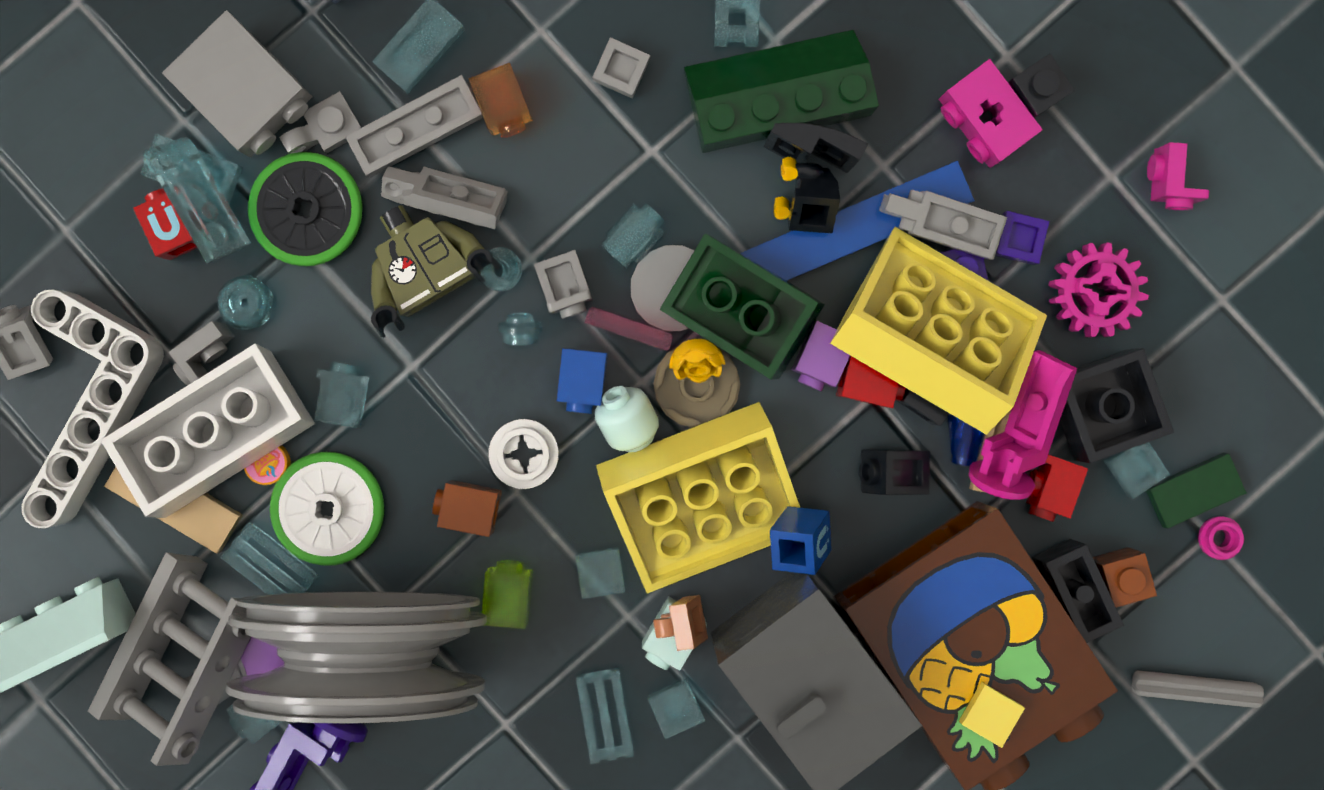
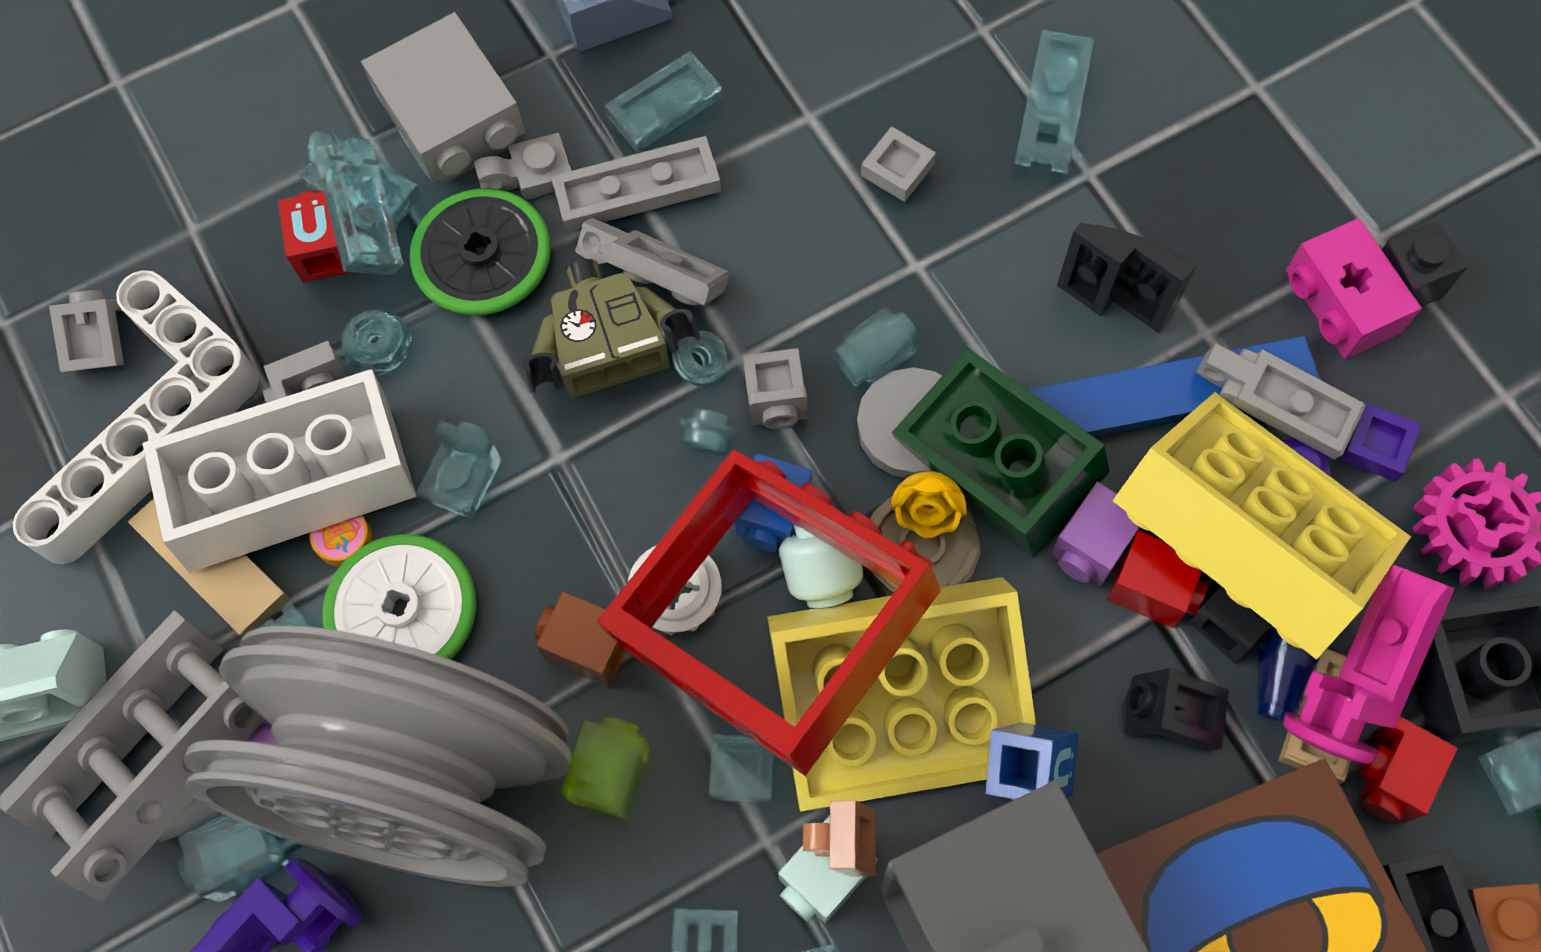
camera: 10 degrees right, 20 degrees down
clear orange brick [468,62,533,138] -> none
clear pink tile [584,307,673,352] -> none
dark green slope [684,30,879,153] -> none
black piece [773,157,840,233] -> none
none -> red window [597,449,941,776]

